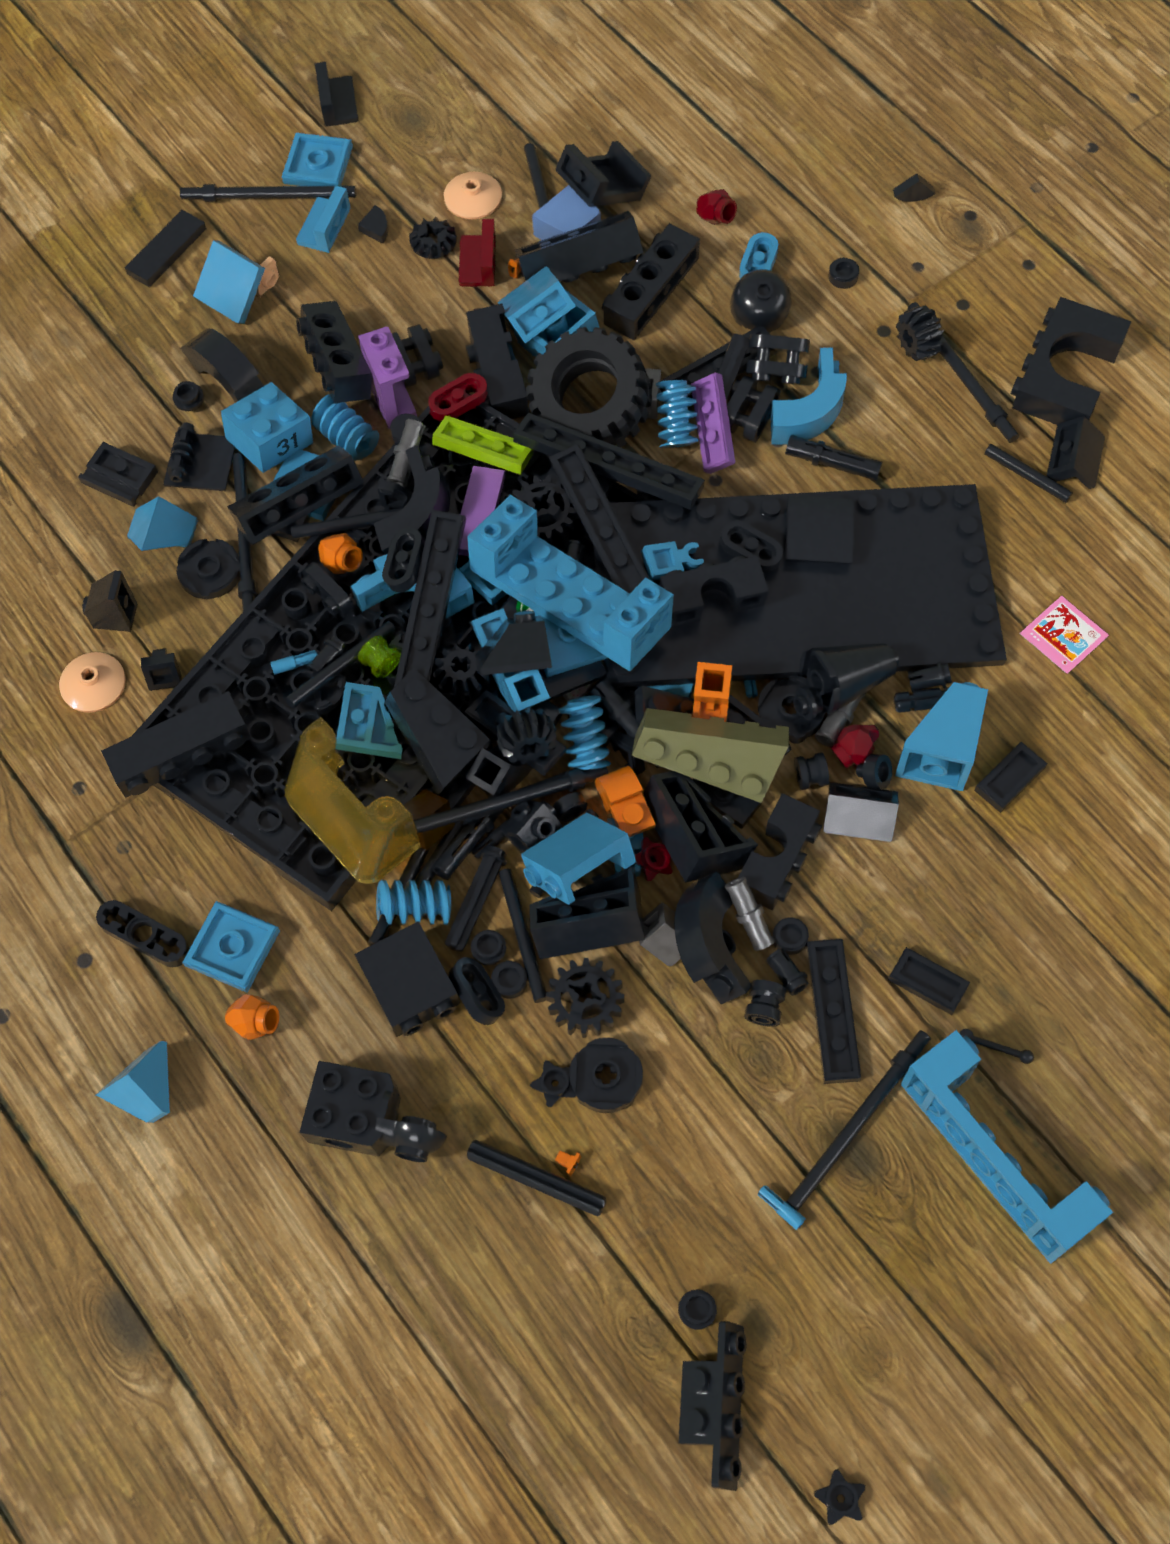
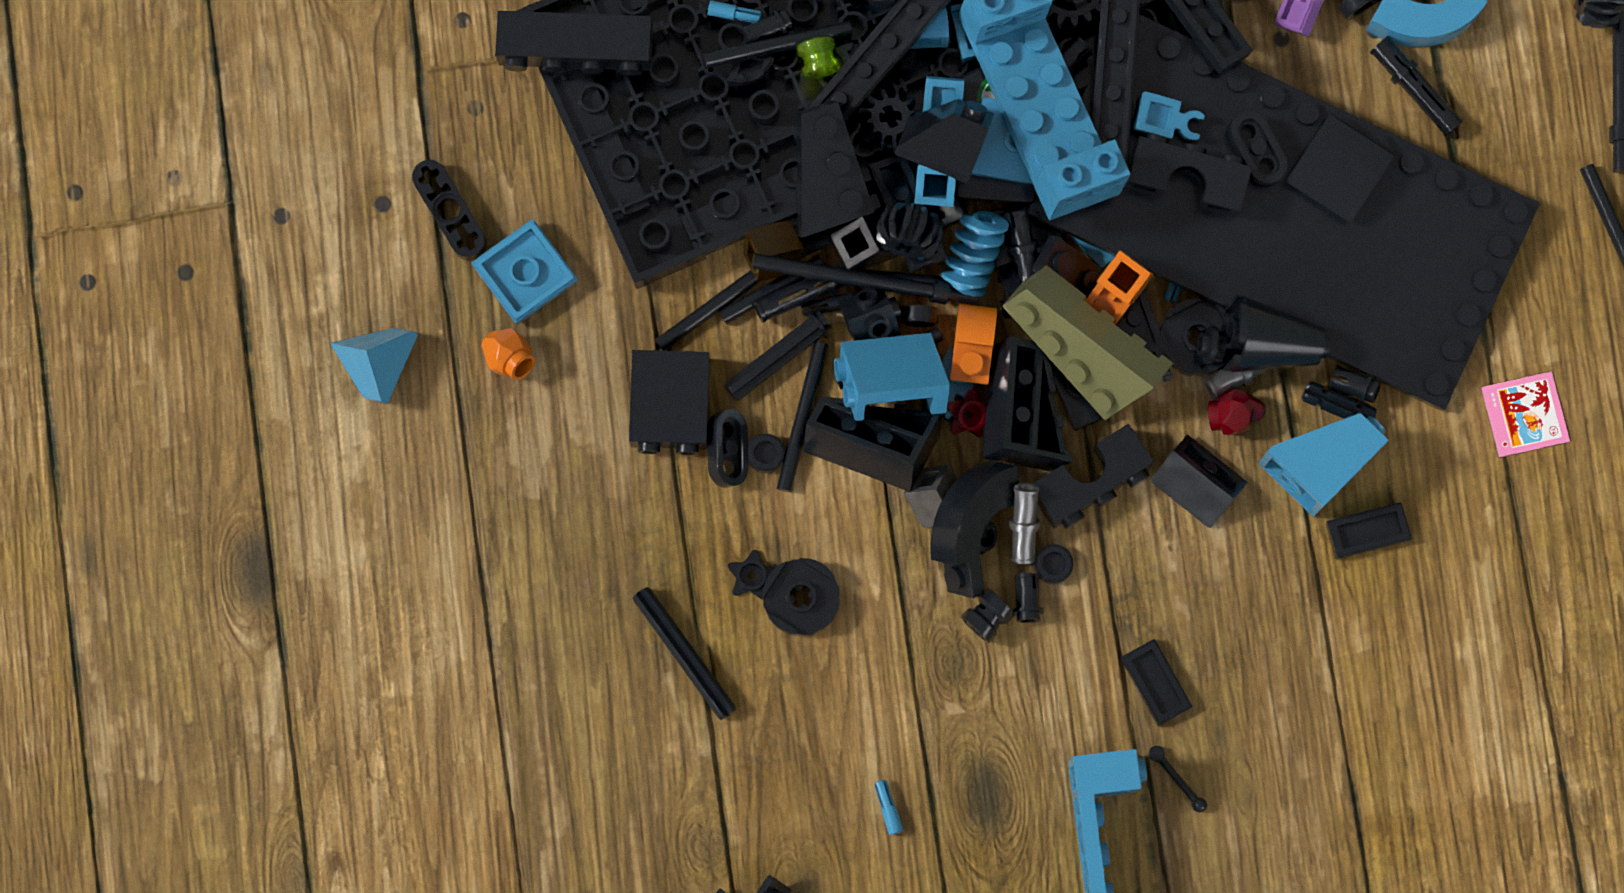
camera: 30 degrees right, 15 degrees up
clear yellow windscreen [284,717,421,884] -> none
black brick [299,1061,447,1163] -> none
dark azure wing [335,682,402,759] -> none
dark azure piece [376,880,451,925] -> none
black plate [471,930,506,965] -> none
black gear [546,958,625,1038] -> none
orange piece [555,1150,582,1176] -> none
black plate [678,1289,717,1330] -> none
black bar [786,1030,931,1211] -> none
black wheel [794,752,829,790] -> none
black tile [806,939,861,1084] -> none
black tile [856,754,892,789] -> none

